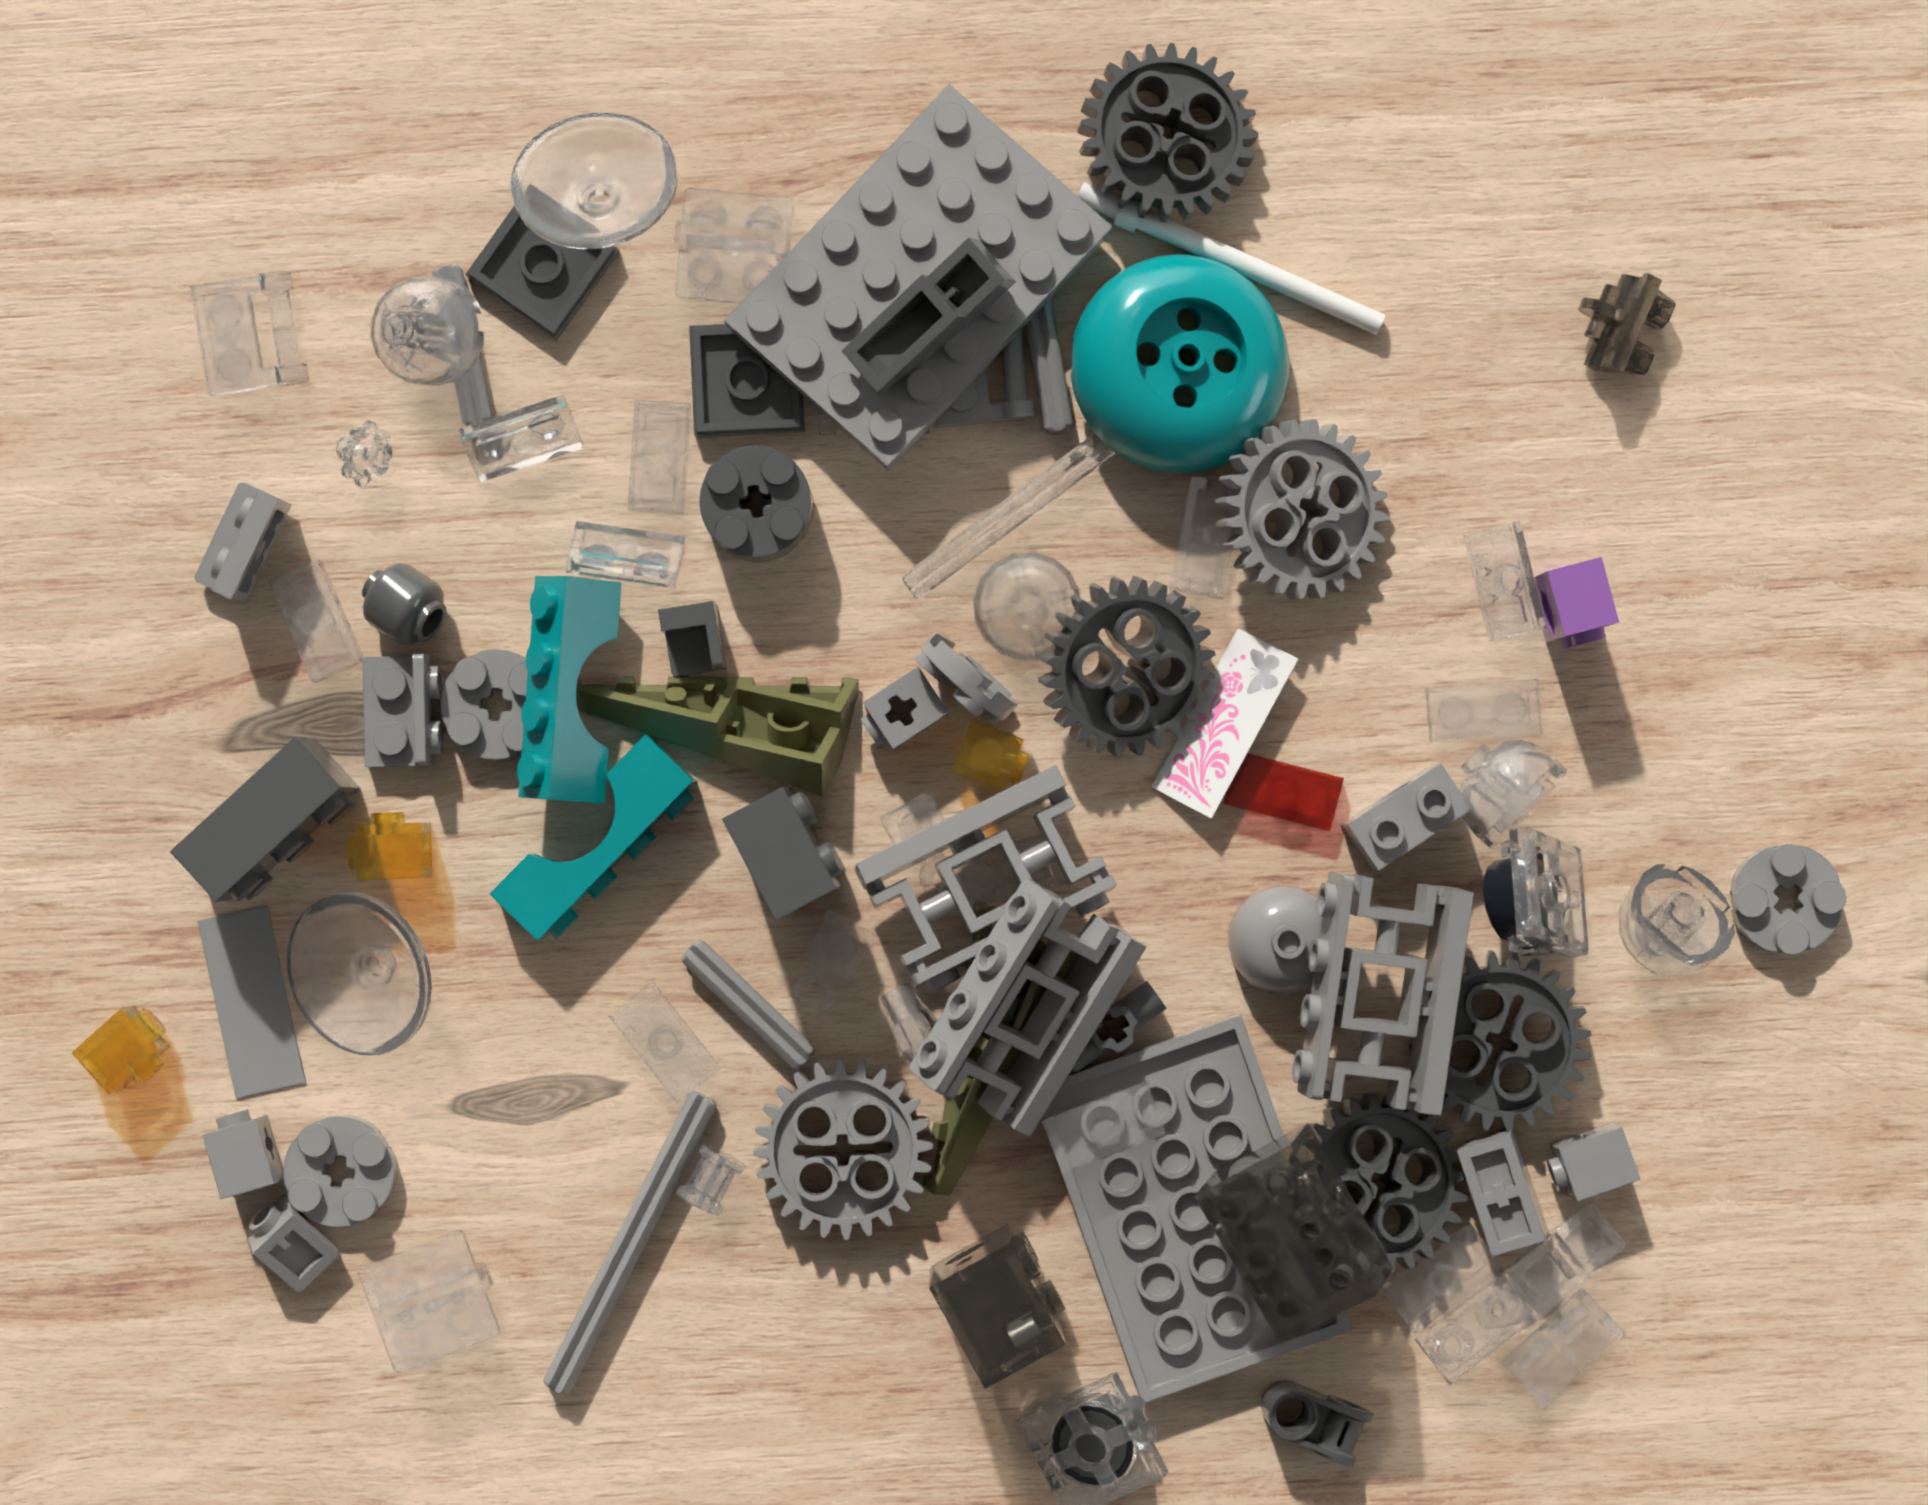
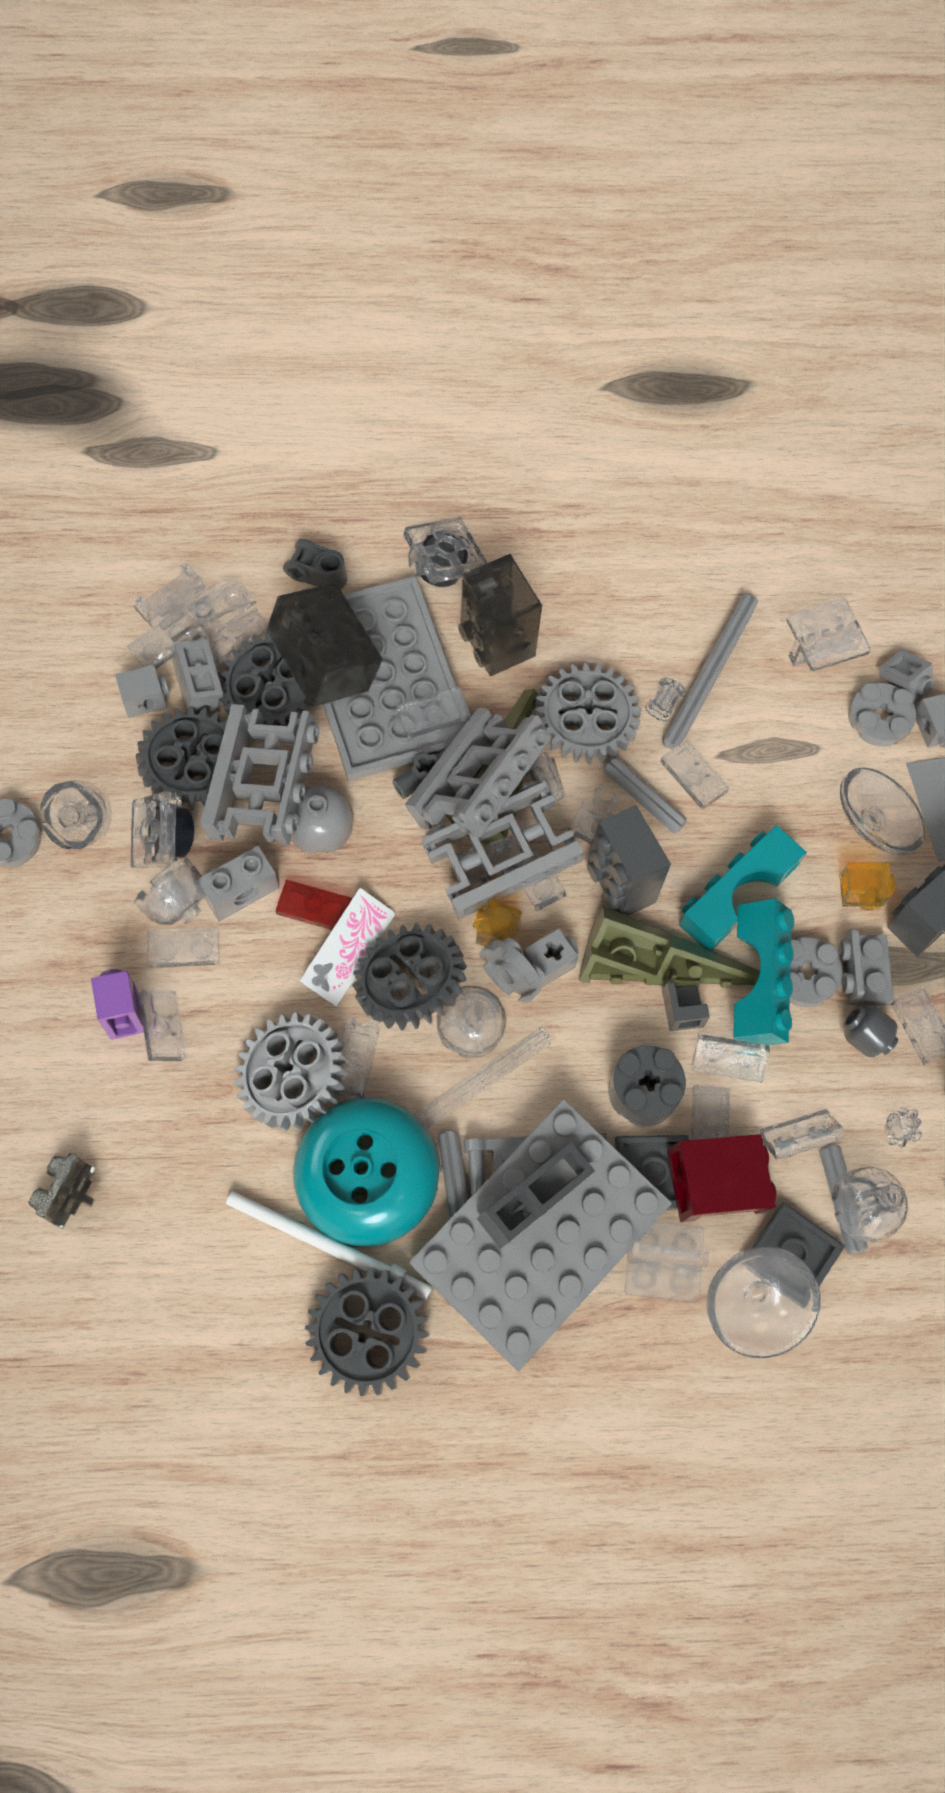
camera: 175 degrees right, 20 degrees down
none -> dark red panel [667,1134,777,1223]

